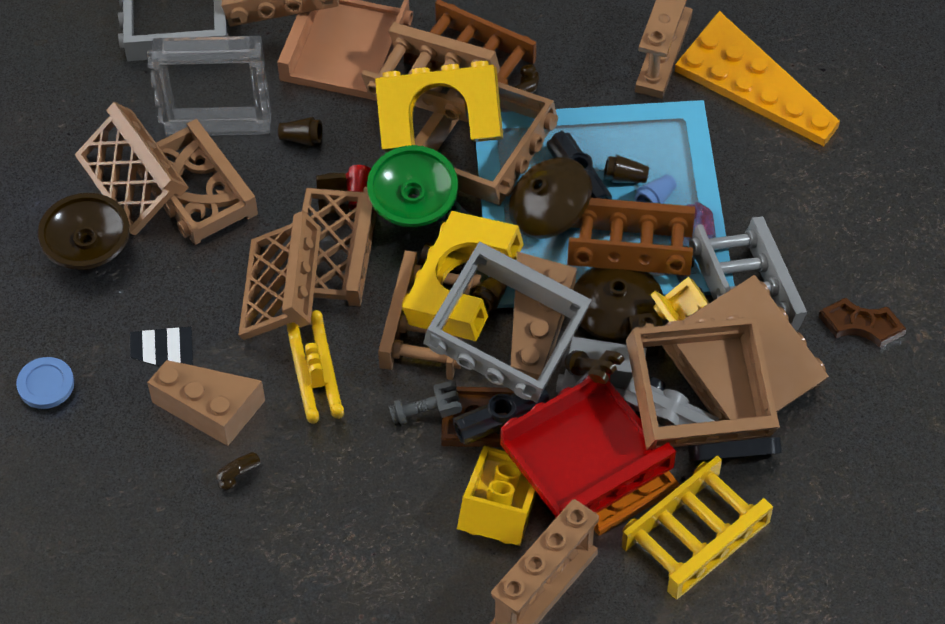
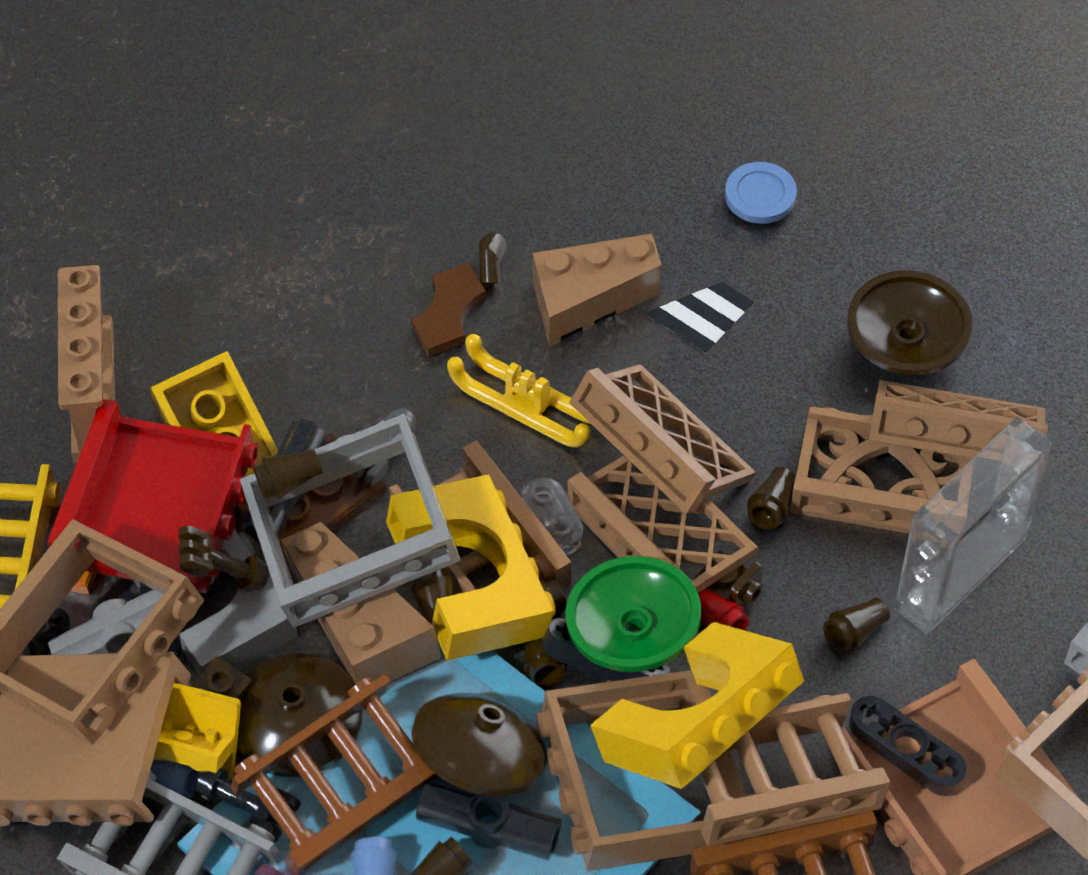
camera: 135 degrees right, 0 degrees up
none -> dark brown cone [253,449,323,500]
none -> reddish brown tile [411,262,486,357]
none -> clear plate [522,477,583,555]
none -> dark brown cone [747,467,796,529]
none -> black beam [849,696,967,796]

